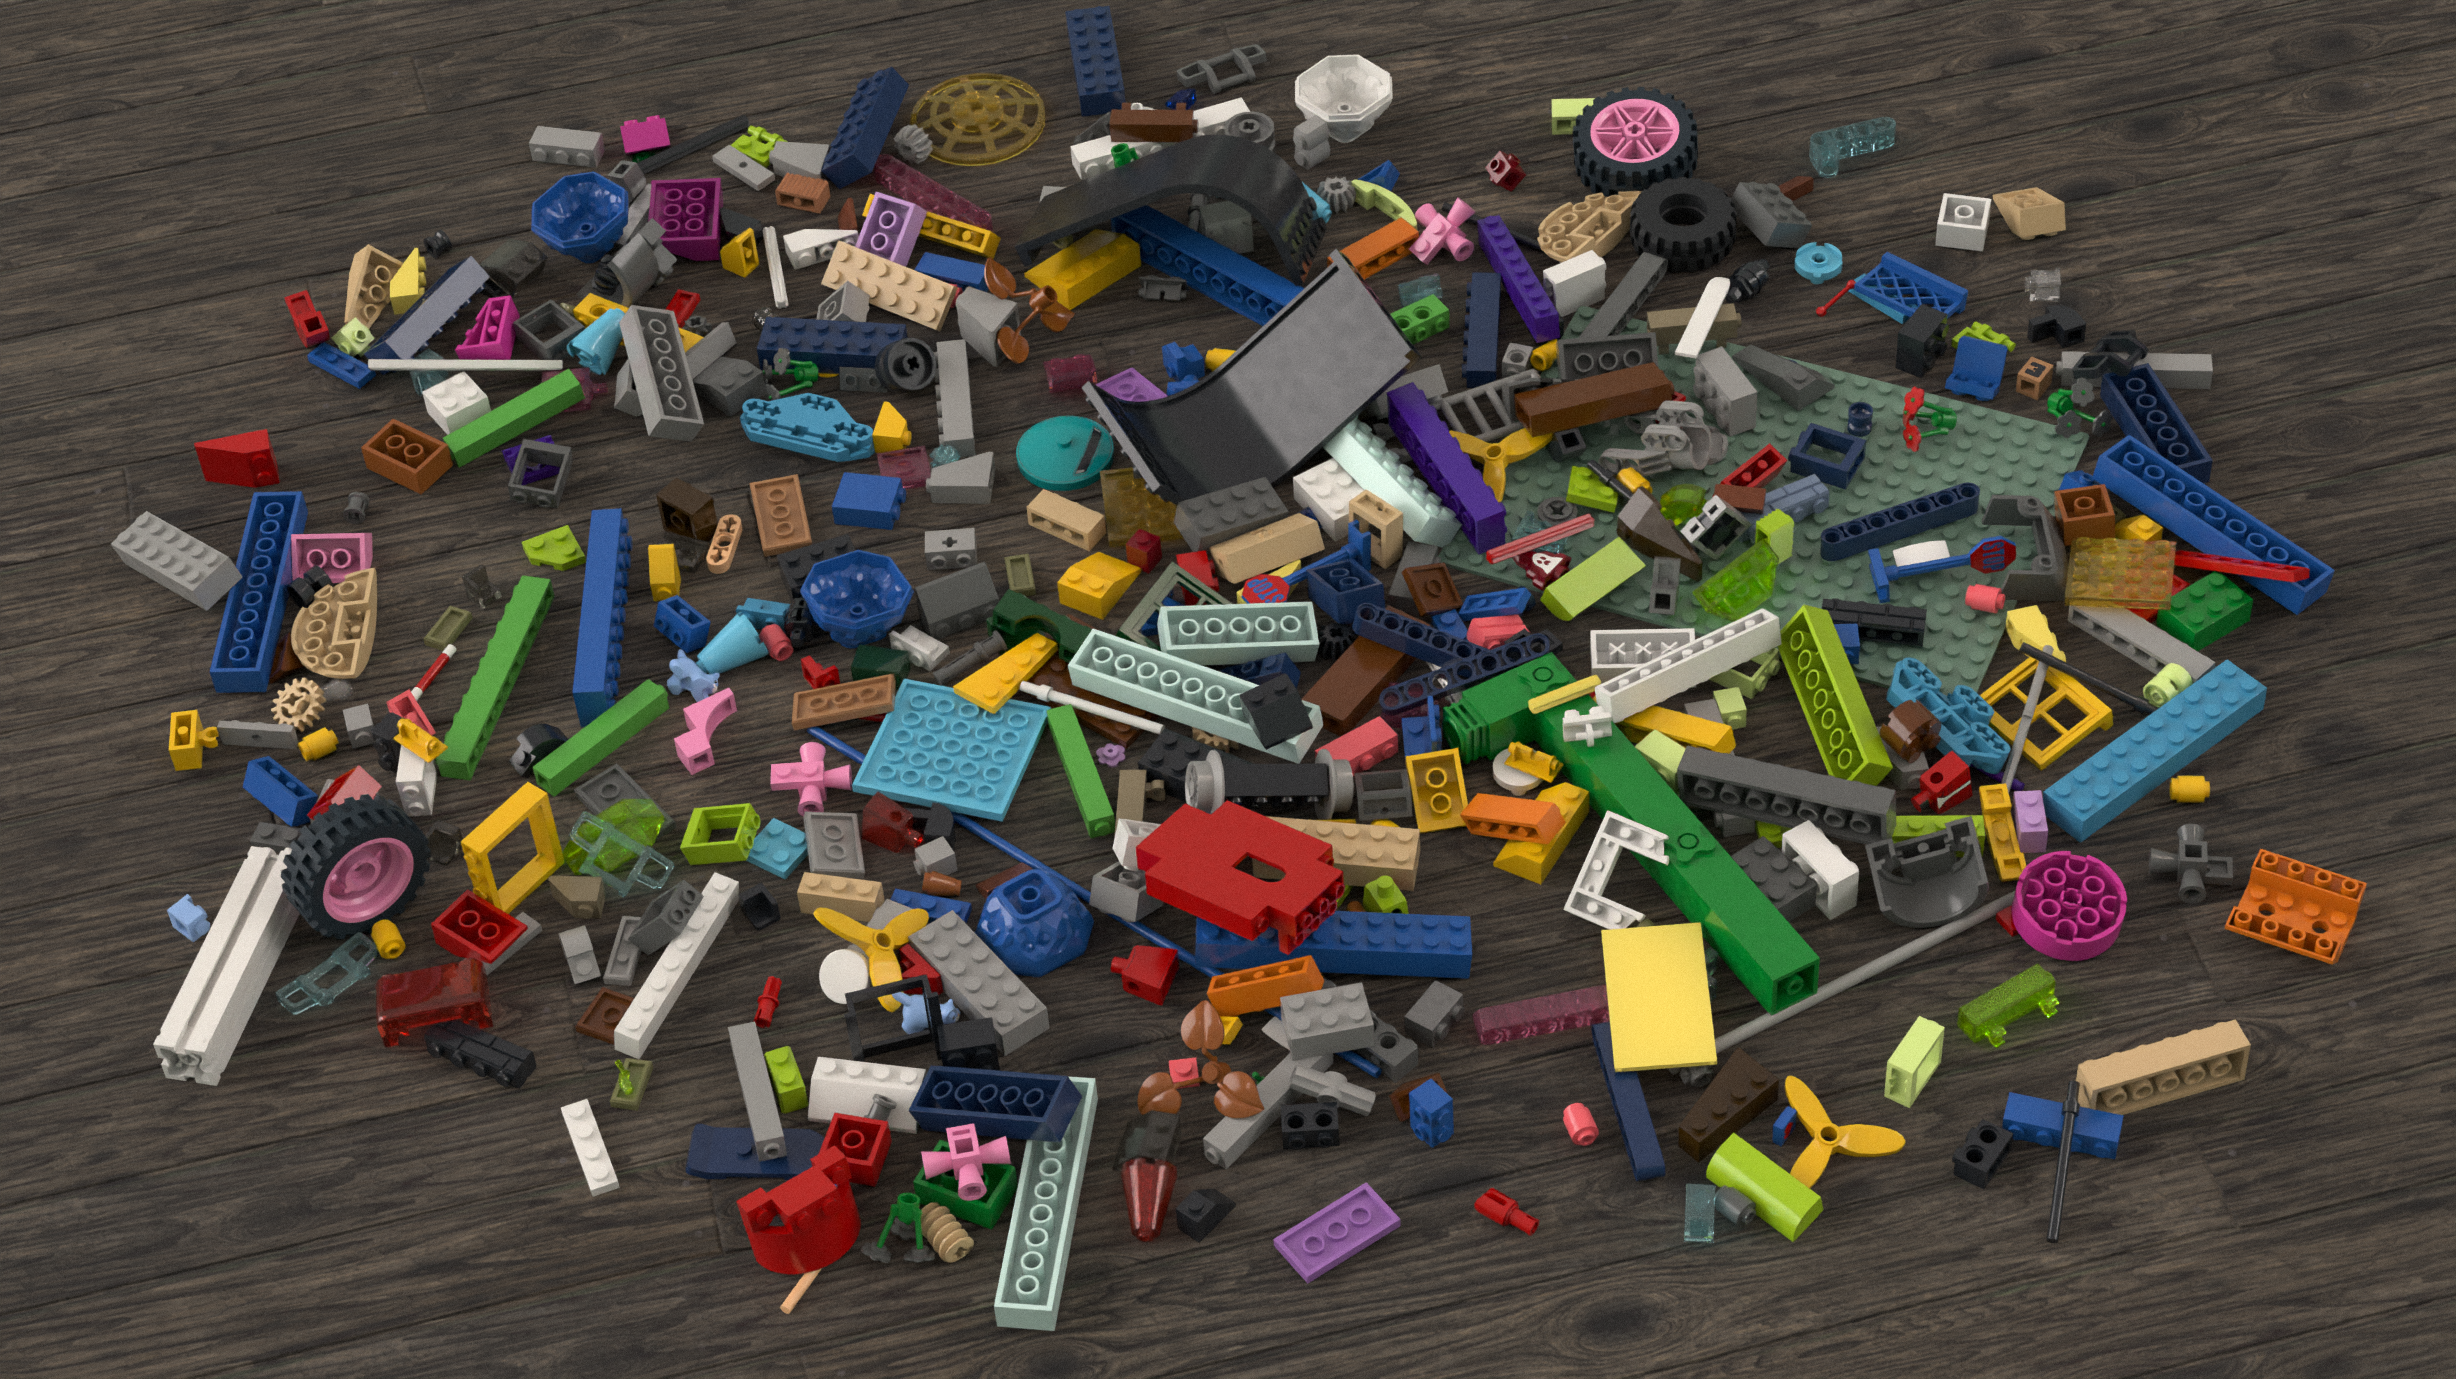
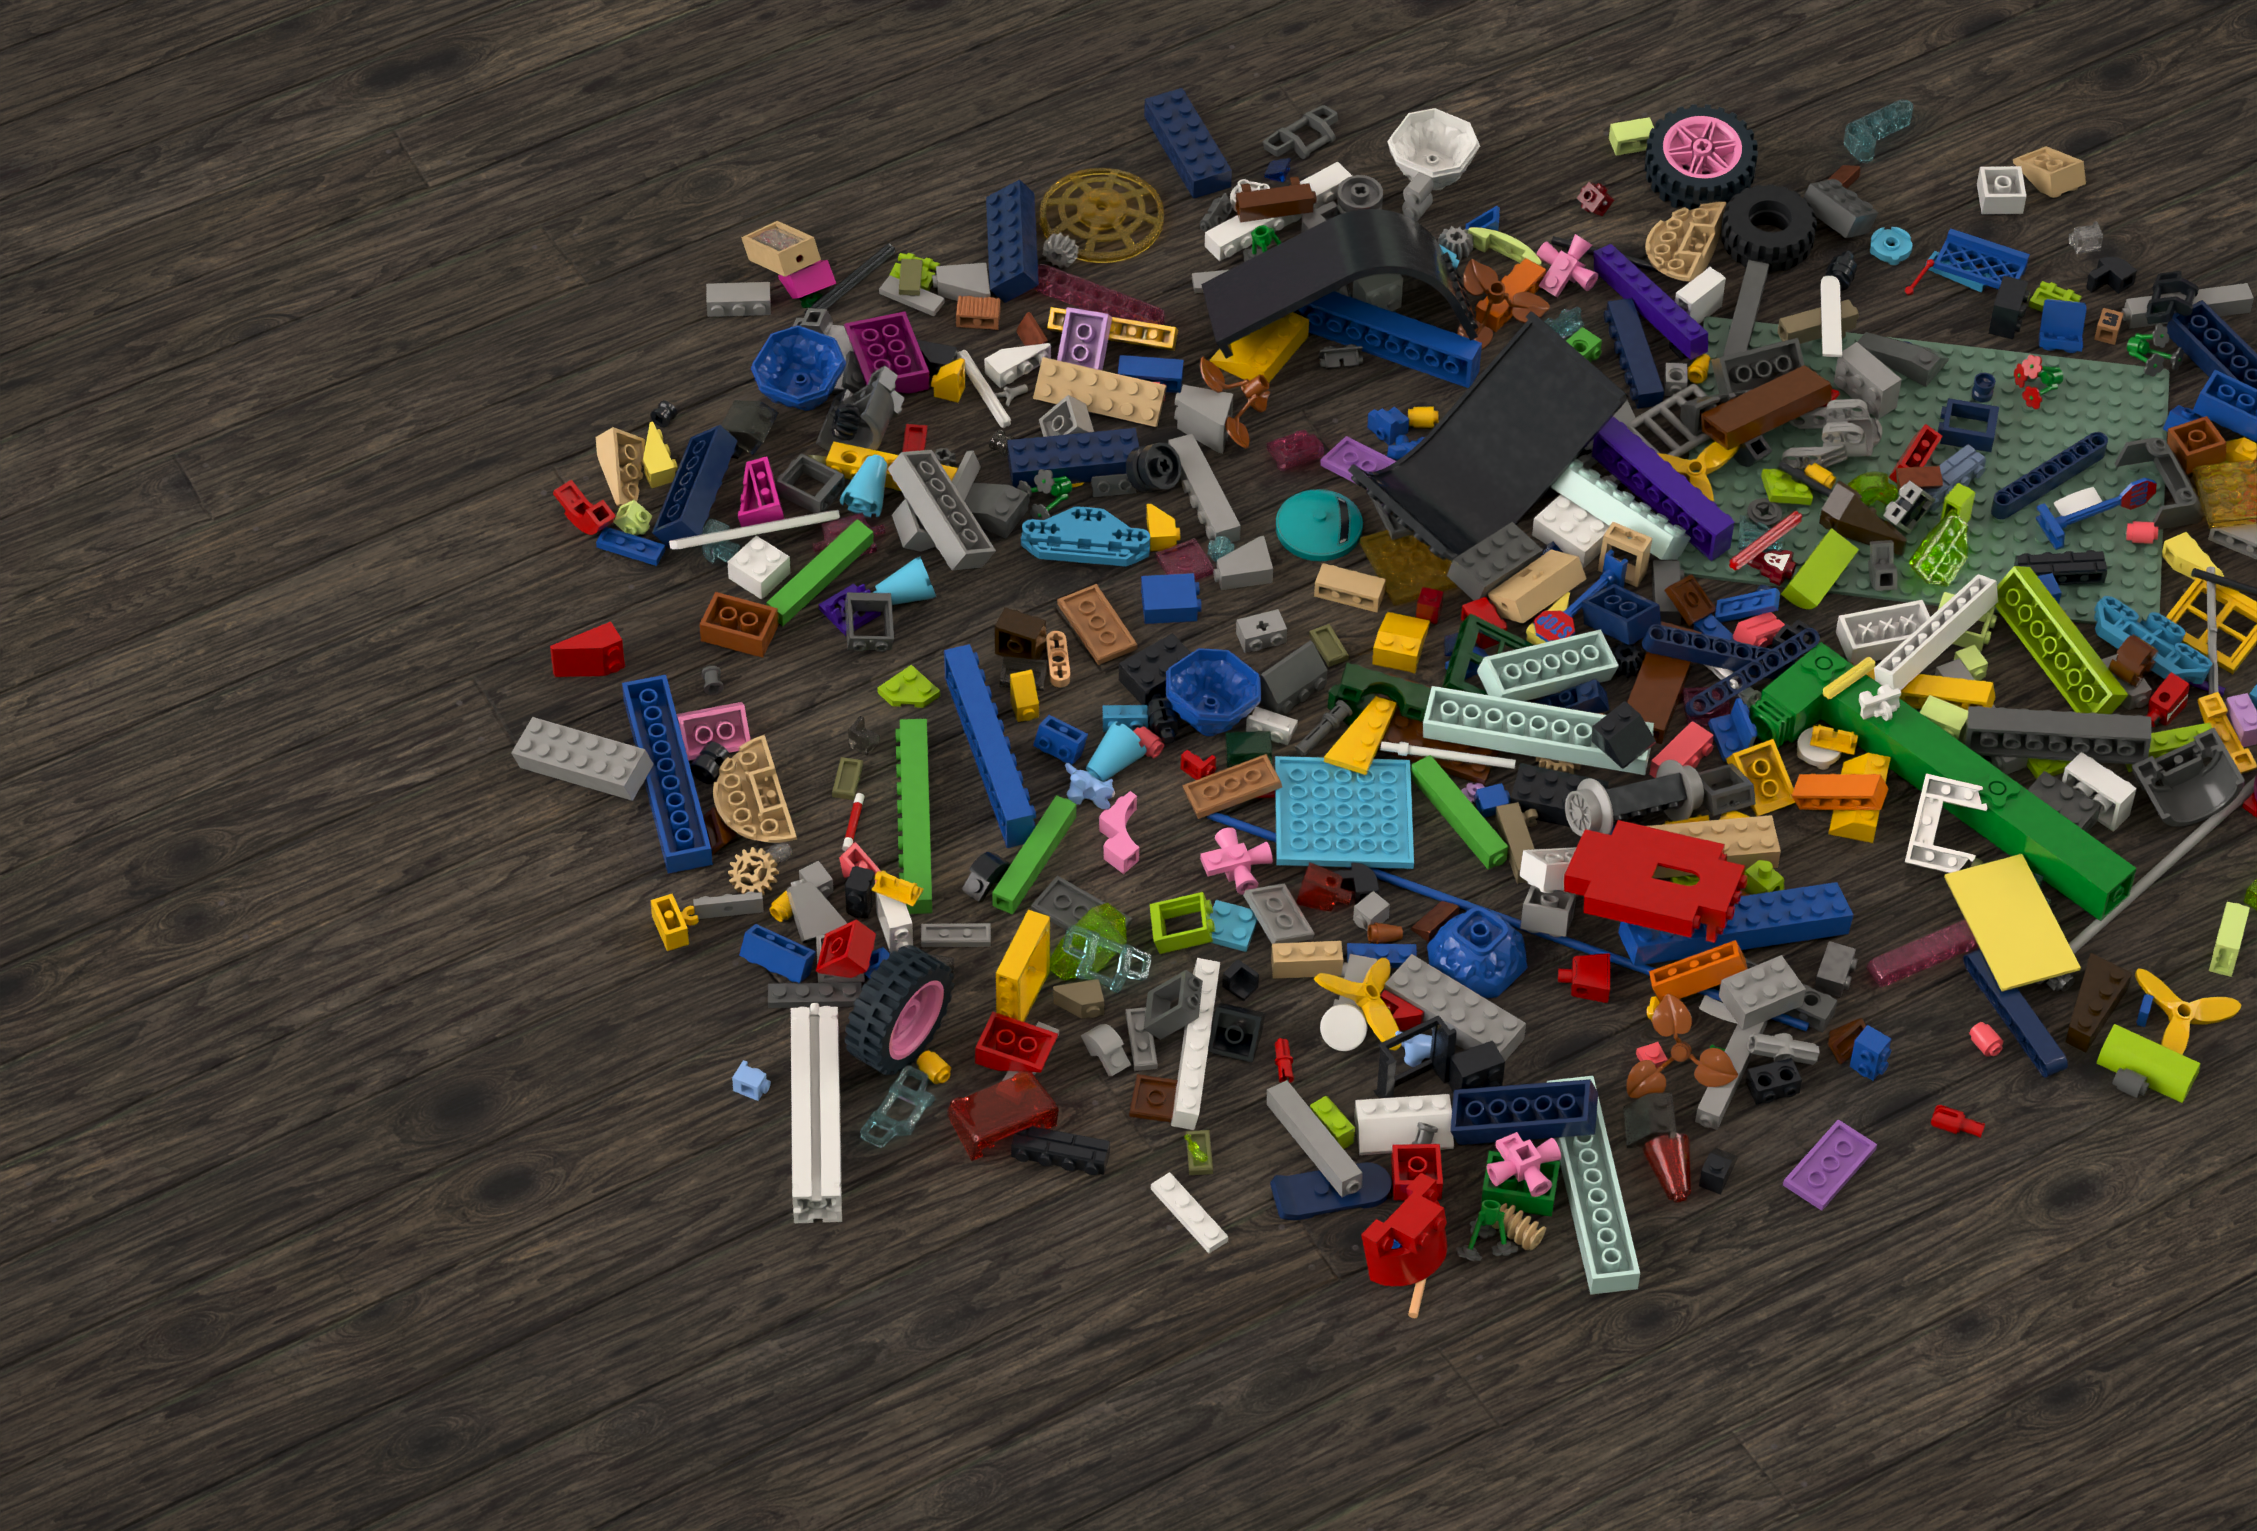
camera: 20 degrees left, 5 degrees up
clear light blue brick [1684,1184,1715,1243] -> none
none -> tan brick [741,221,821,277]
none -> light grey slope [786,879,847,943]
none -> medium azure cone [873,557,936,605]
none -> olive tile [899,259,923,296]
none -> light grey tile [921,923,991,947]
none -> light grey bar [994,384,1028,407]
none -> black slope [1208,1003,1266,1062]
none -> dark orange plant [1457,259,1550,349]
none -> blue brick [1474,783,1511,818]

